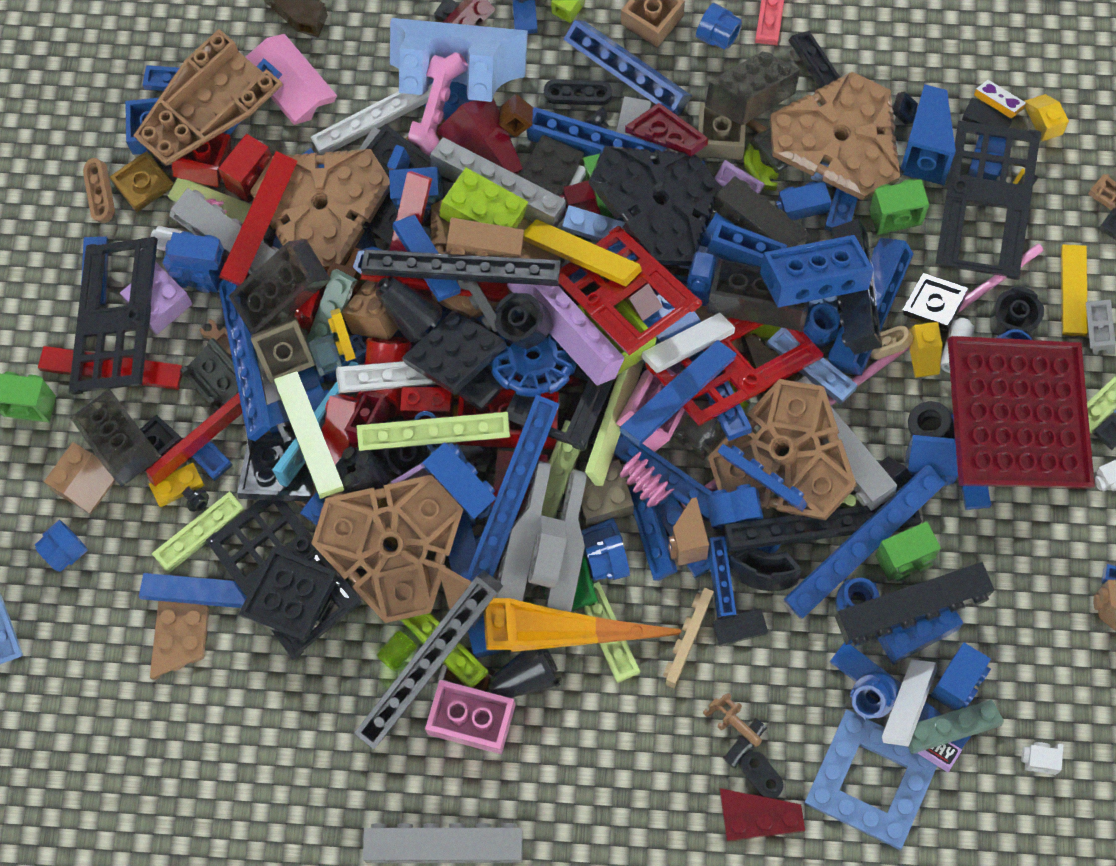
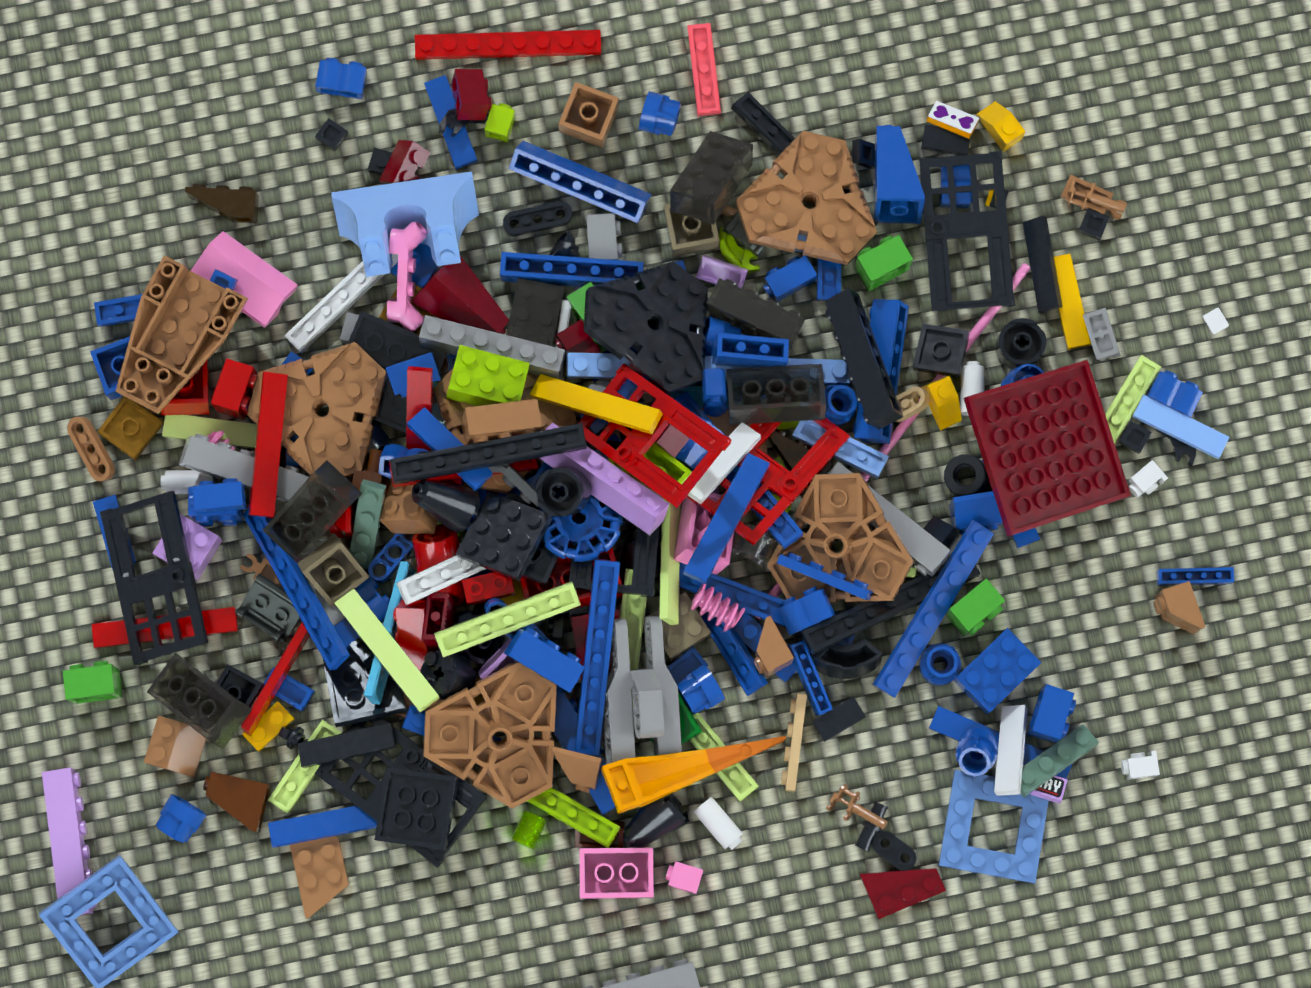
camera: 20 degrees left, 10 degrees up
clear light blue brick [308,334,342,376] -> none
yellow plate [328,308,356,361] -> none
brick [354,570,503,749] -> none
blue tile [387,145,411,170] -> none
reddish brown brick [499,94,533,137] -> none
dark red wing [625,103,708,156] -> none
blue brick [760,235,874,308] -> none
black brick [835,562,994,646] -> none
none -> reddish brown slope [203,772,271,833]
none -> black tile [298,723,397,768]
none -> bright pink brick [665,861,703,894]
none -> white brick [693,797,743,850]
none -> black tile [1022,216,1063,313]

